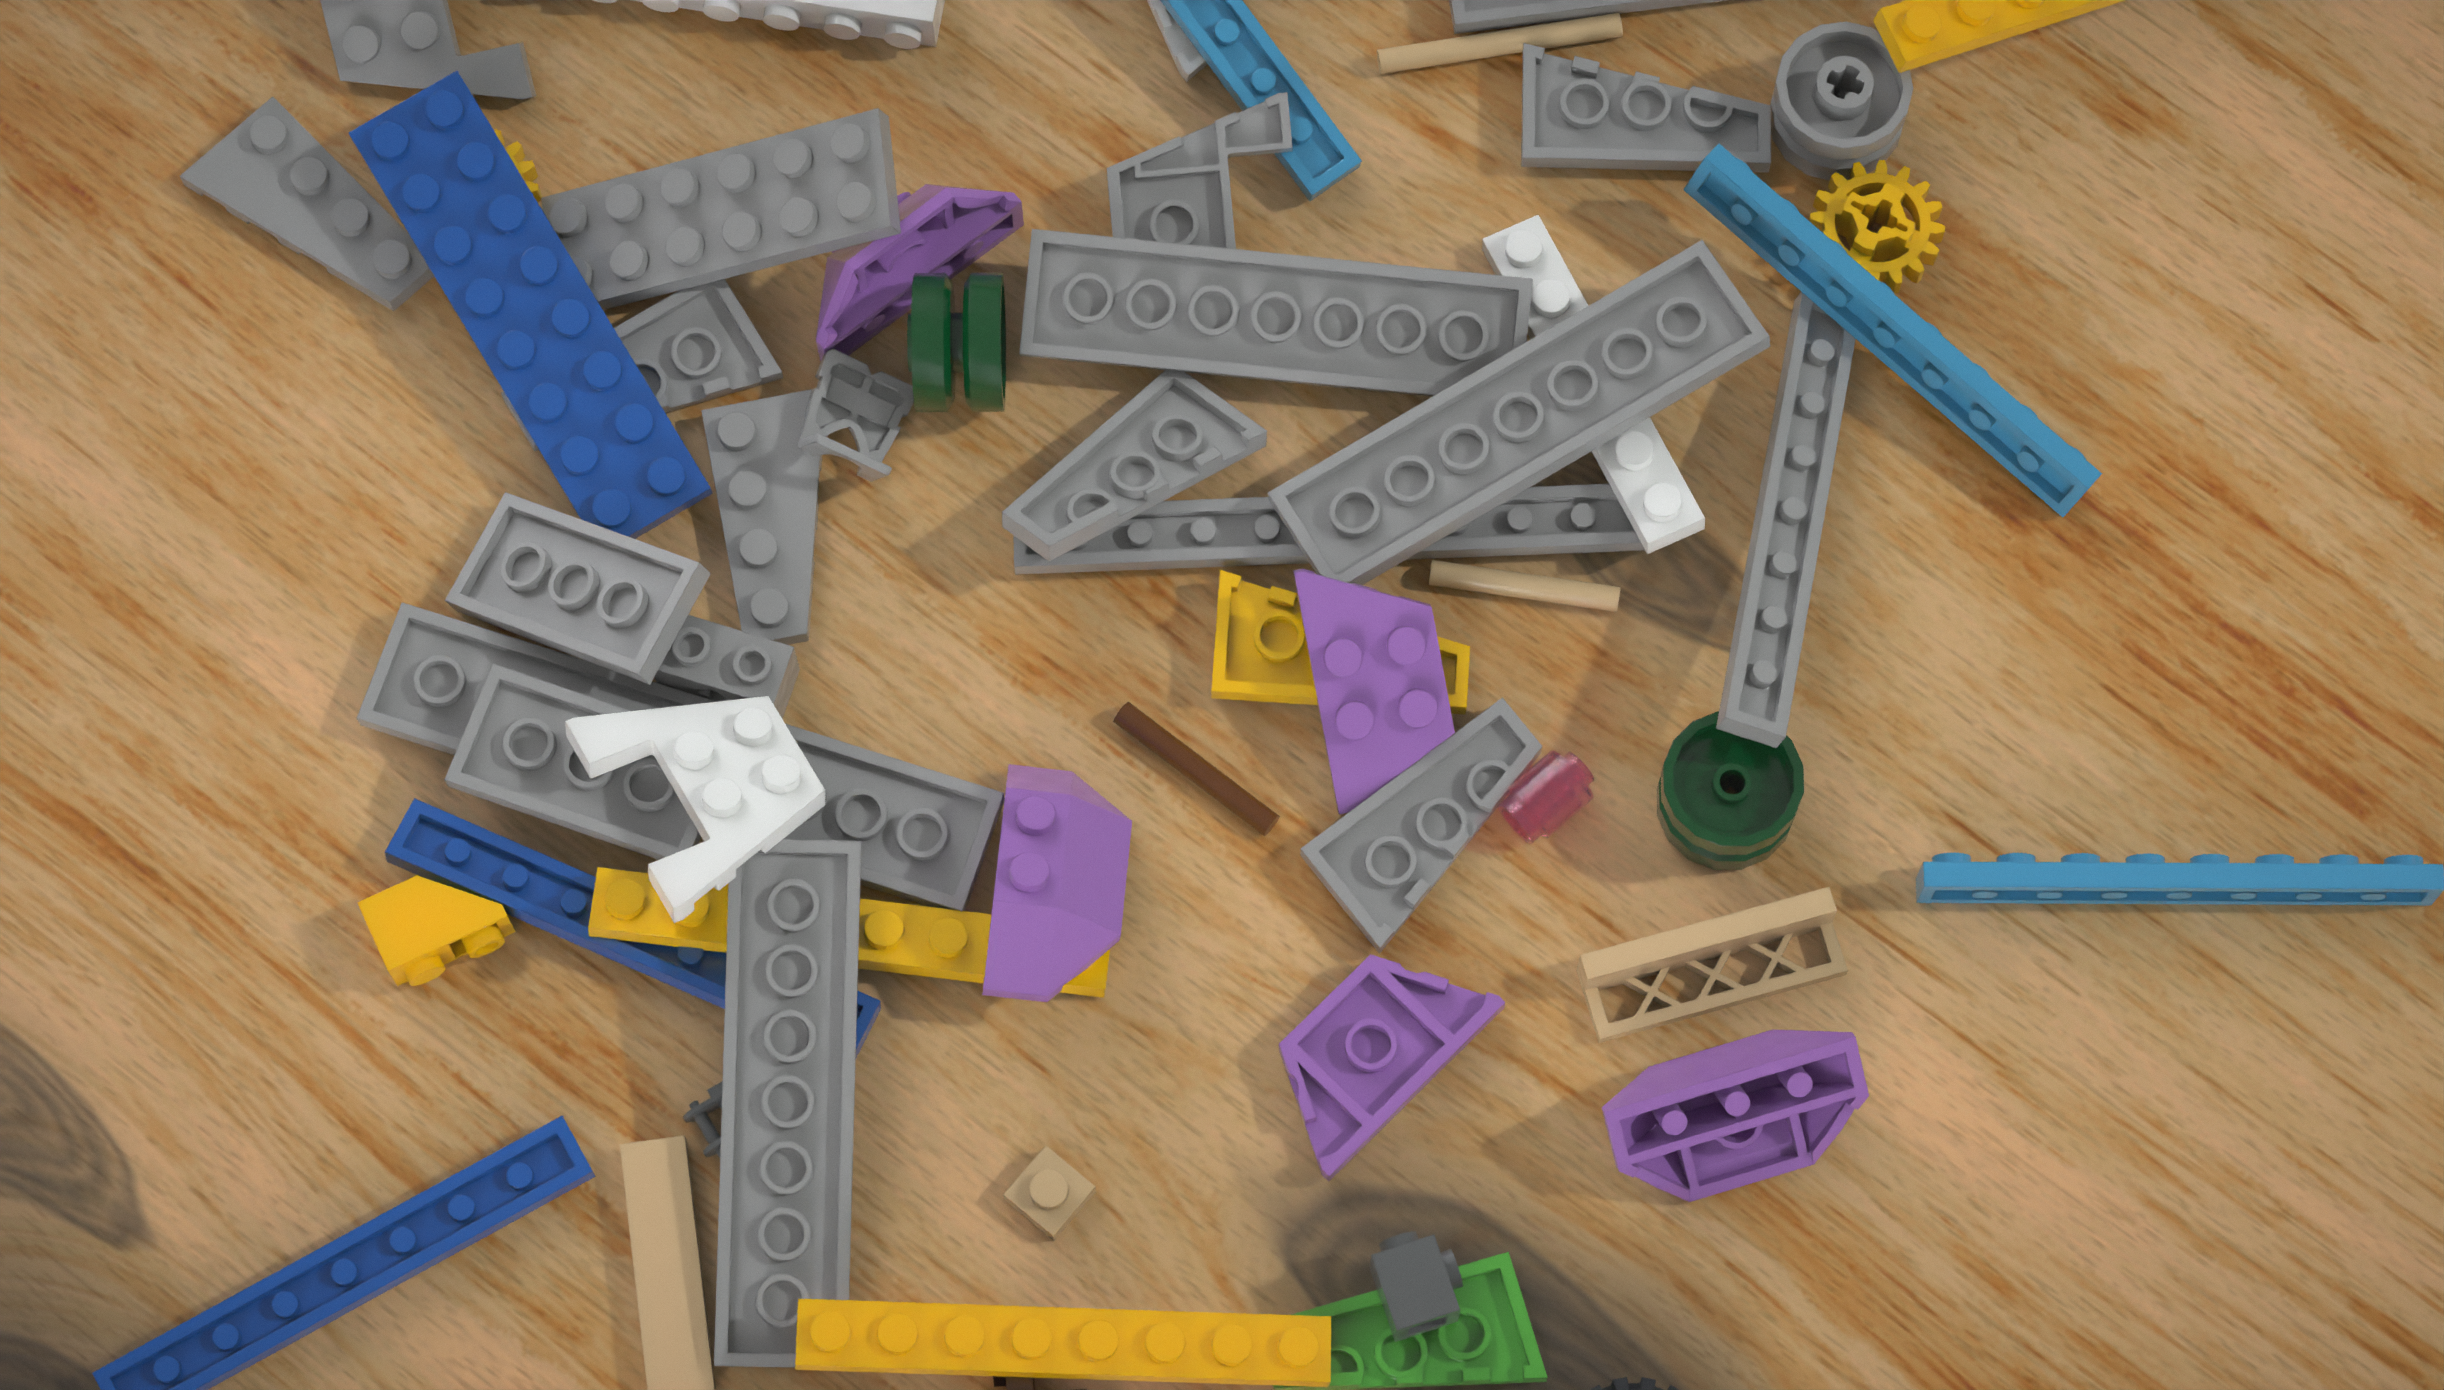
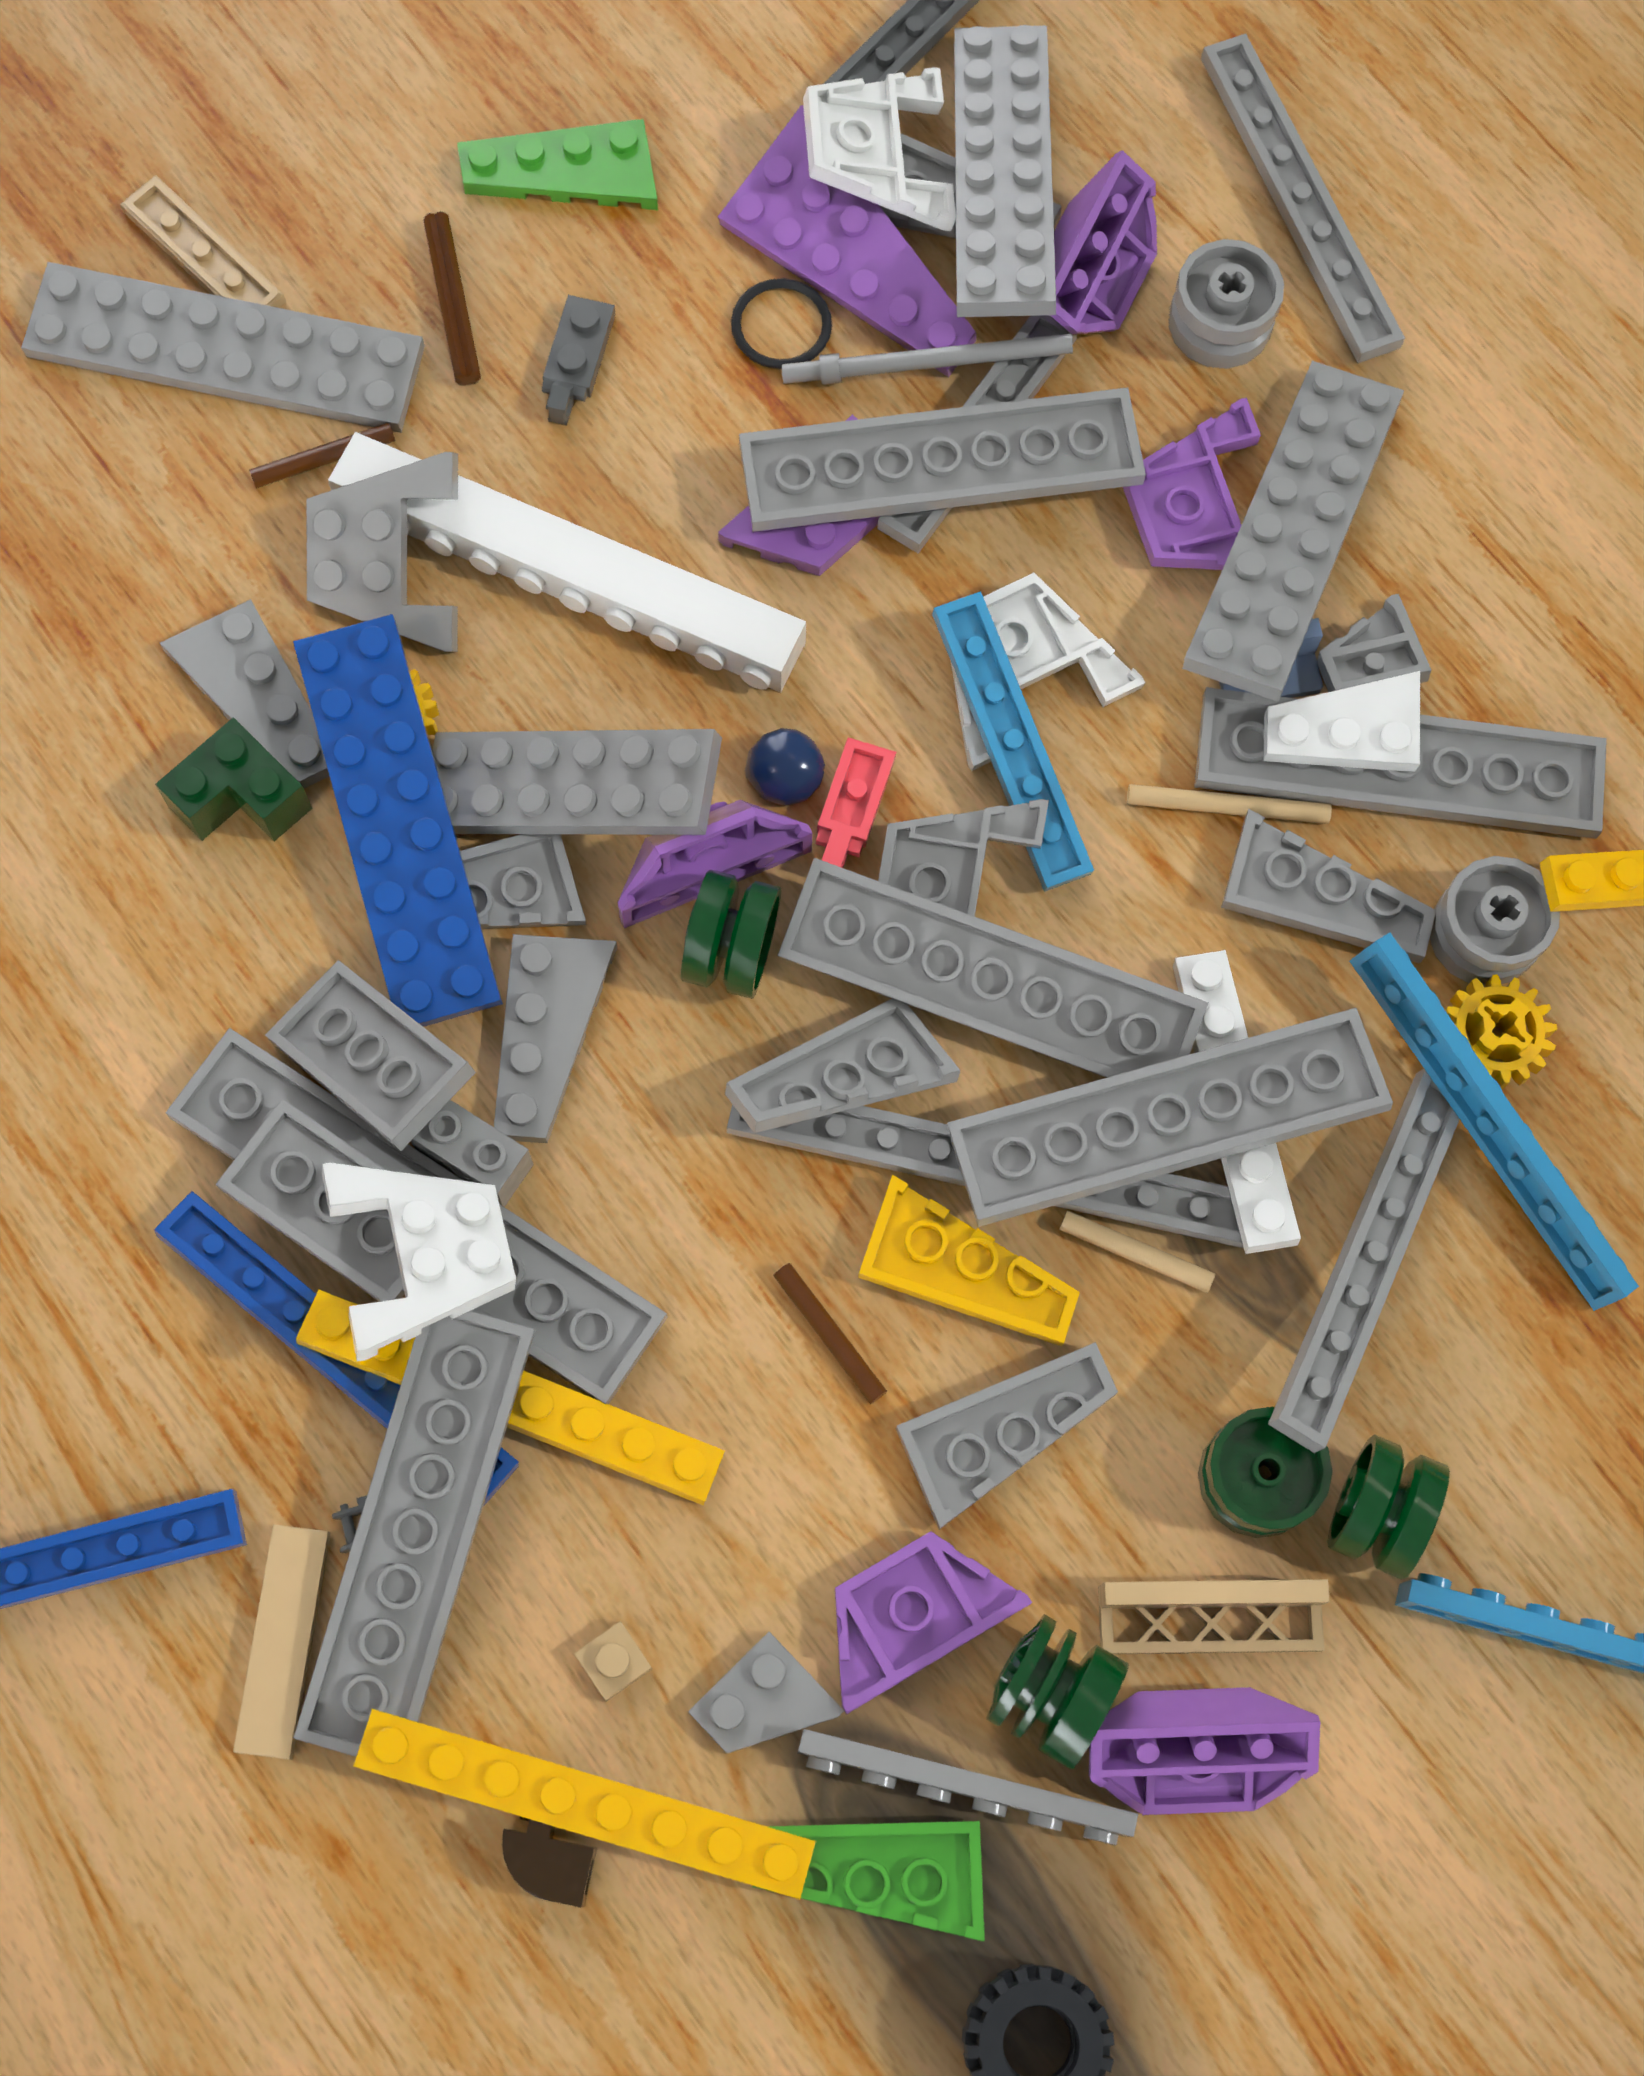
camera: 10 degrees right, 0 degrees up
yellow slope [357,875,516,986] -> none
light grey piece [797,349,914,482] -> none
medium lavender wedge [982,764,1132,1002] -> none
medium lavender wing [1293,568,1455,815] -> none
dark grey brick [1370,1231,1463,1342] -> none
clear pink brick [1498,750,1594,844] -> none
none -> dark green brick [155,717,313,842]
none -> light grey wing [688,1632,844,1754]
none -> dark blue hair [745,728,825,806]
none -> light grey plate [798,1729,1138,1846]
none -> coral hinge [816,737,896,868]
none -> dark green wheel [986,1614,1129,1769]
none -> dark green wheel [1327,1435,1450,1580]

